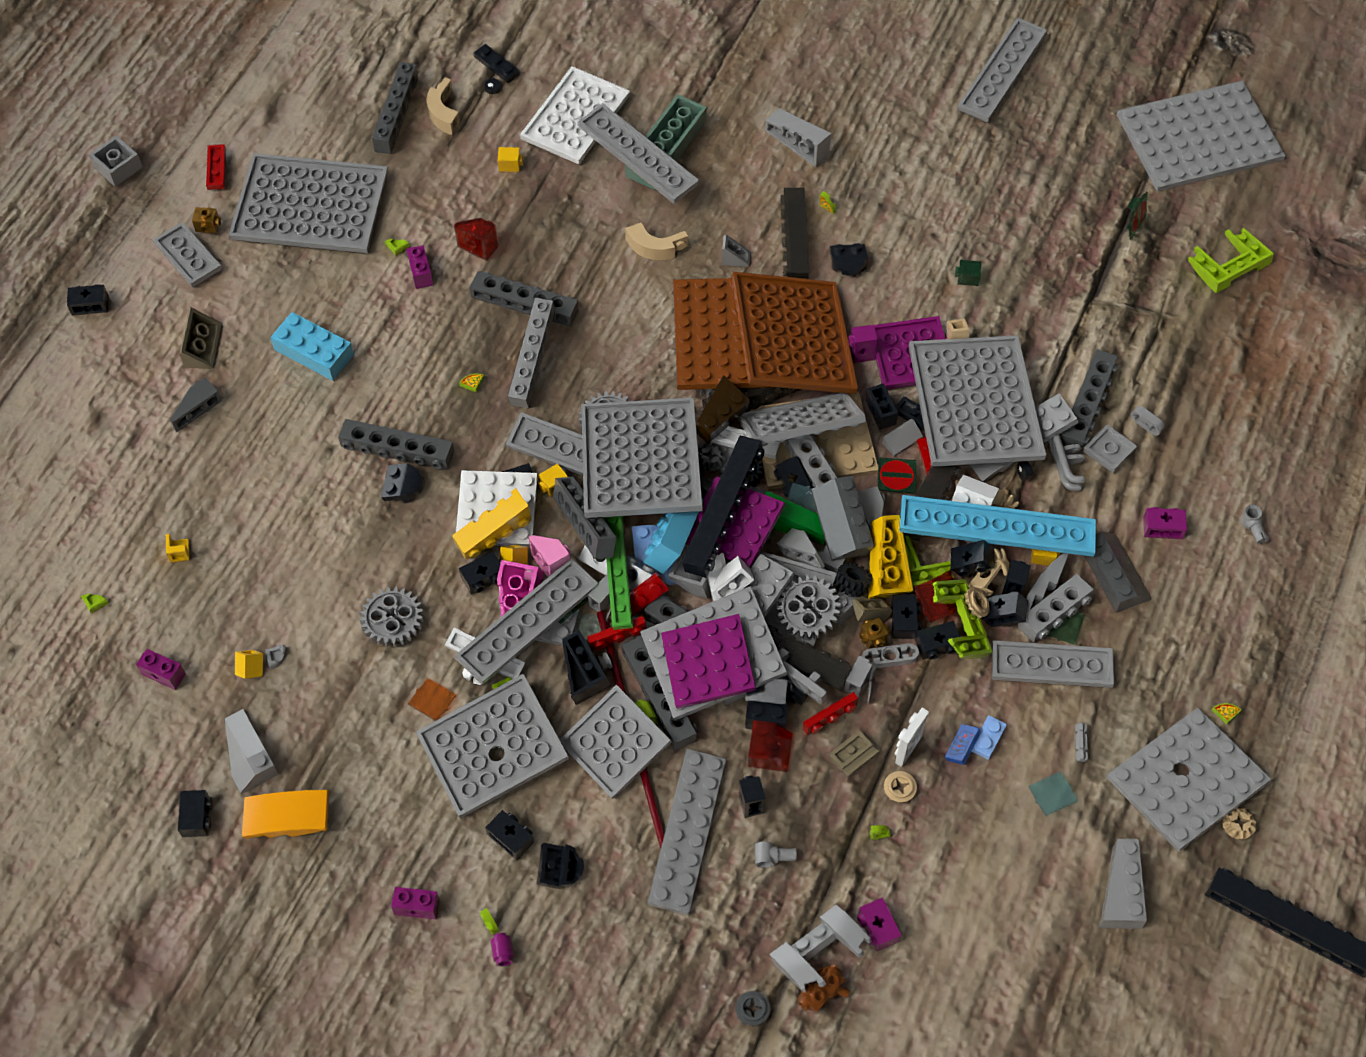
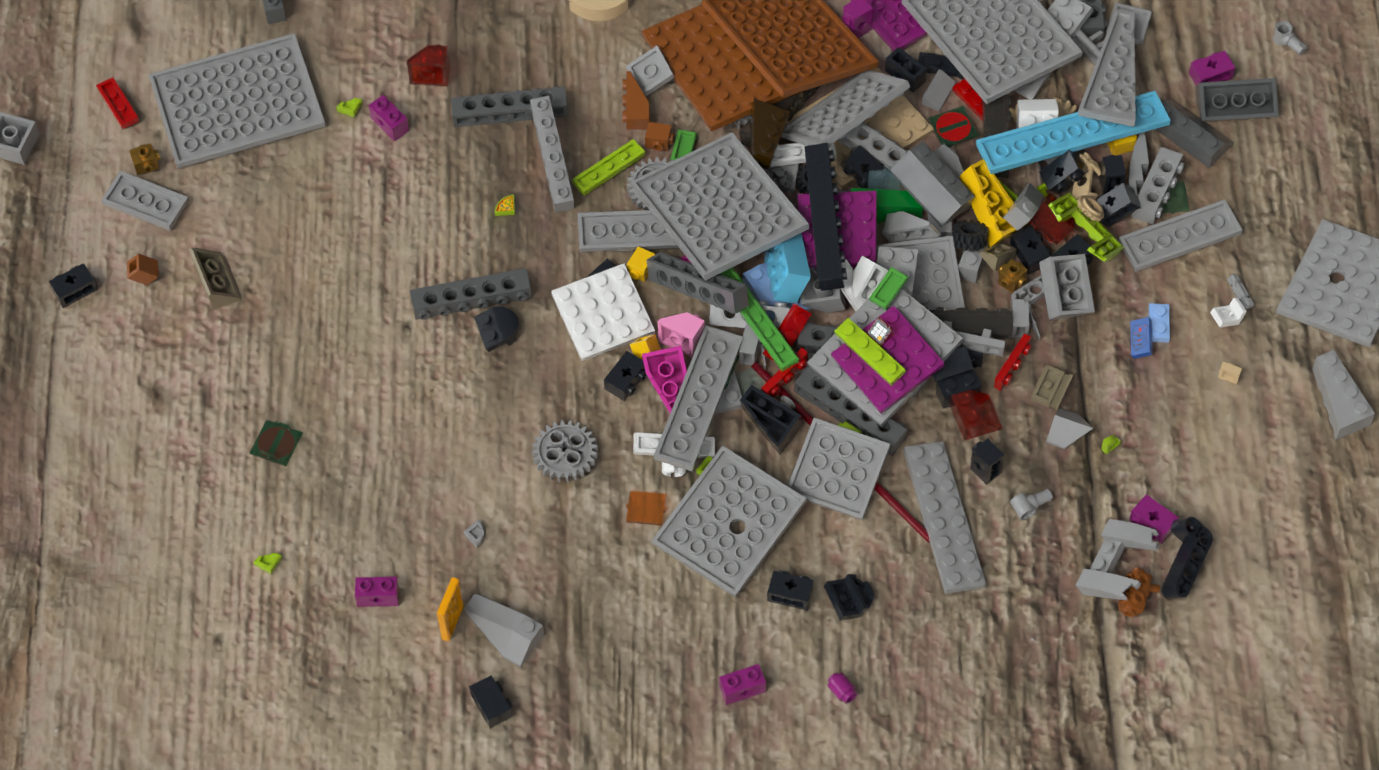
camera: 25 degrees left, 0 degrees up
yellow panel [165,534,190,563] -> none
dark grey slope [170,378,222,432] -> none
yellow panel [235,650,263,679] -> none
light orange slope [242,790,329,839] -> none
medium azure brick [270,312,354,381] -> none
yellow wedge [452,488,532,560] -> none
lime tile [480,908,499,935] -> none
dark grey gear [735,991,770,1027] -> none
light grey gear [776,575,841,639] -> none
tan gear [884,771,917,804] -> none
white plate [894,708,929,767] -> none
black tile [1017,461,1032,480] -> none
clear light blue piece [1028,772,1077,816] -> none
tile [1211,703,1242,725] -> none
none -> dark orange brick [127,253,159,285]
none -> piece [249,420,303,466]
none -> light orange tile [437,577,464,642]
none -> lime plate [572,139,645,196]
none -> dark orange slope [622,71,650,130]
none -> light grey plate [626,46,675,97]
none -> dark orange brick [645,122,675,151]
none -> bright green tile [670,129,697,161]
none -> lime plate [834,318,906,386]
none -> slope [866,317,894,347]
none -> bright green tile [869,267,908,310]
none -> light grey slope [1003,183,1044,231]
none -> light grey slope [1039,254,1095,320]
none -> light grey slope [1046,408,1093,449]
none -> light grey wing [1078,10,1136,127]
none -> black beam [1162,517,1213,600]
none -> dark grey slope [1195,78,1279,122]
none -> white bracket [1211,298,1246,328]
none -> tan plate [1218,362,1242,384]

